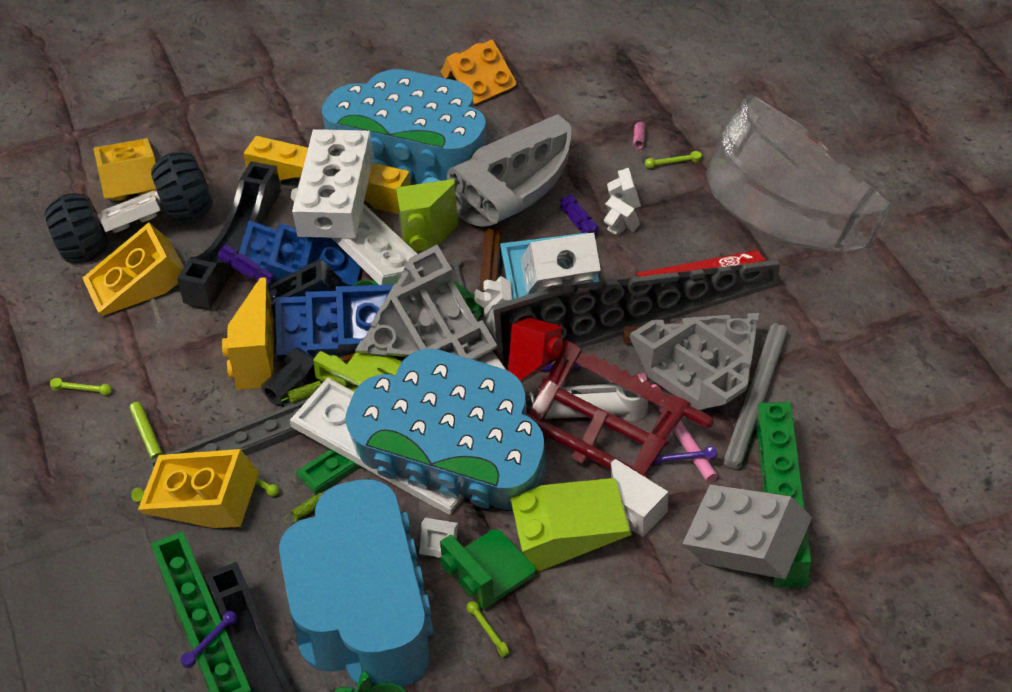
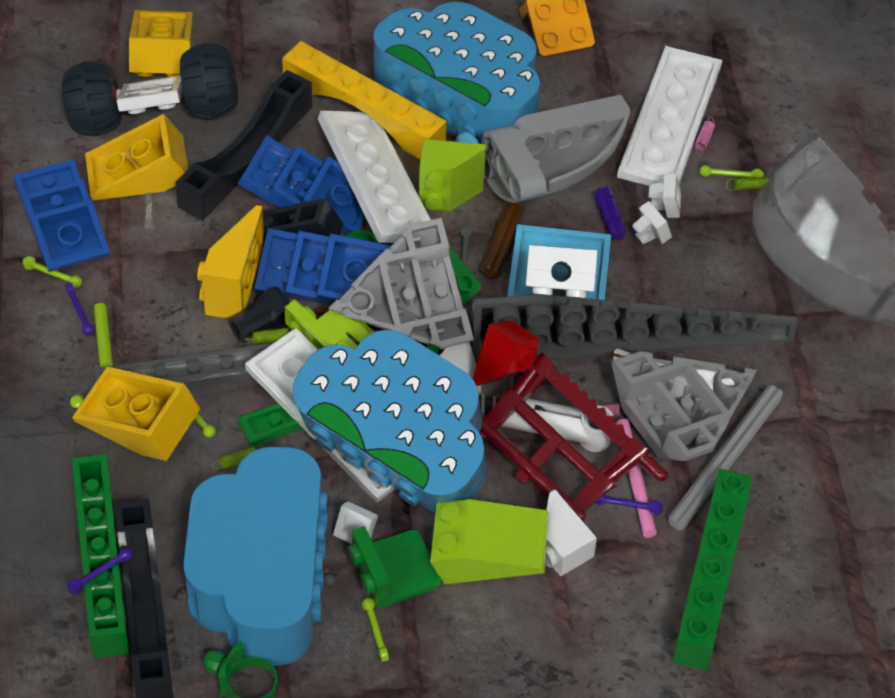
camera: 10 degrees right, 5 degrees up
dark purple axle [218,245,274,285] -> none
white brick [292,129,374,238] -> none
white tile [474,276,512,317] -> none
red sticker [633,250,766,277] -> none
light grey brick [682,484,812,579] -> none
none -> blue slope [13,159,110,272]
none -> dark purple hinge [65,282,95,336]
none -> white tile [617,46,722,186]
none -> lime piece [726,177,777,191]

